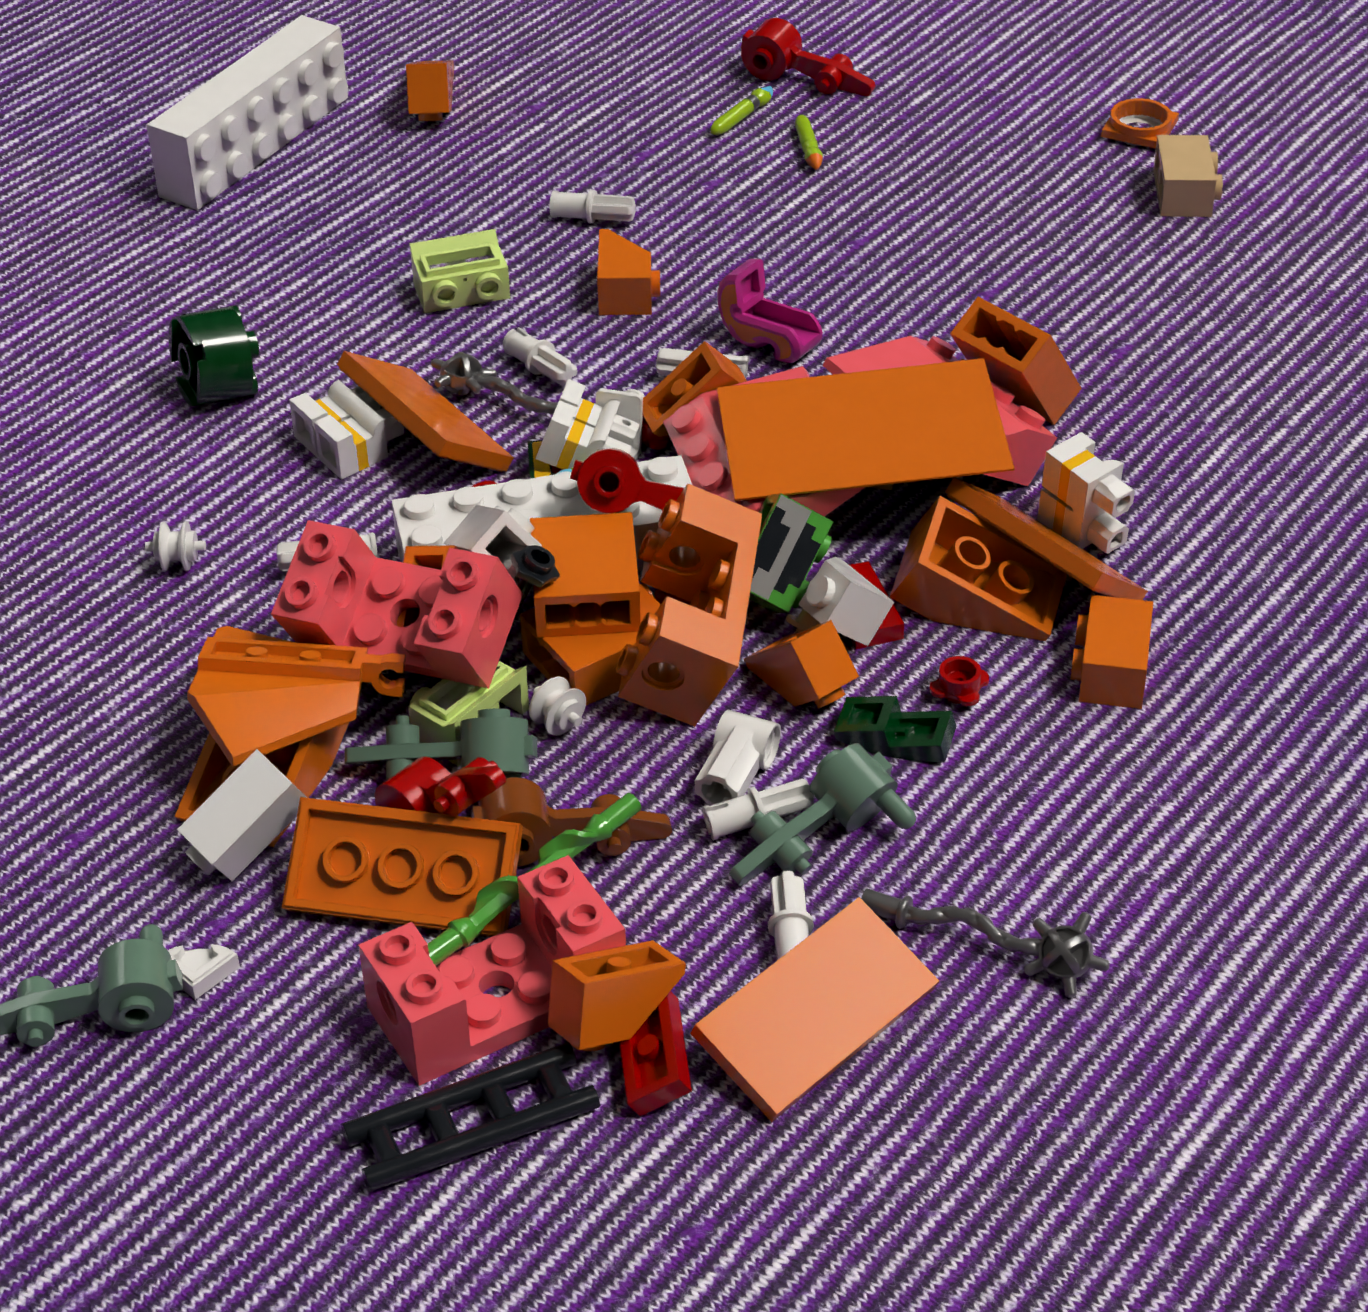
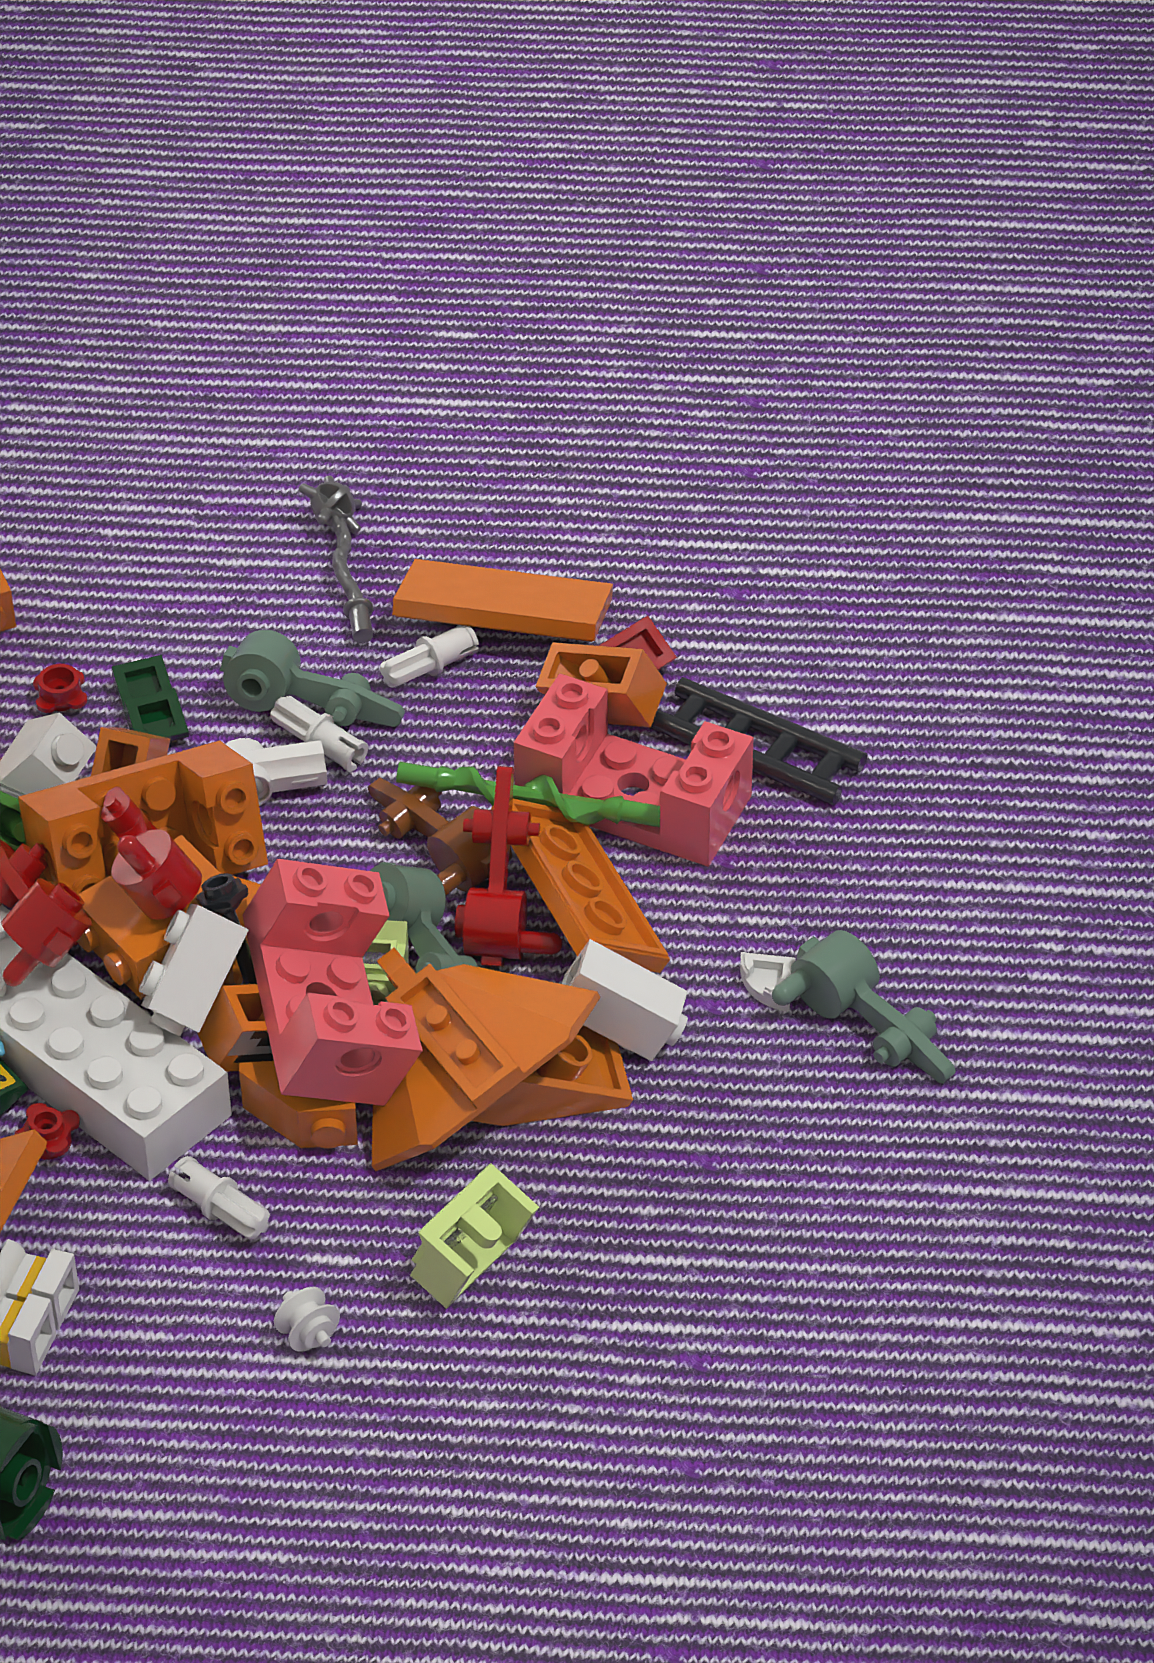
camera: 125 degrees left, 5 degrees up
none -> red piece [101,787,202,920]
none -> yellowish green window [410,1163,539,1309]

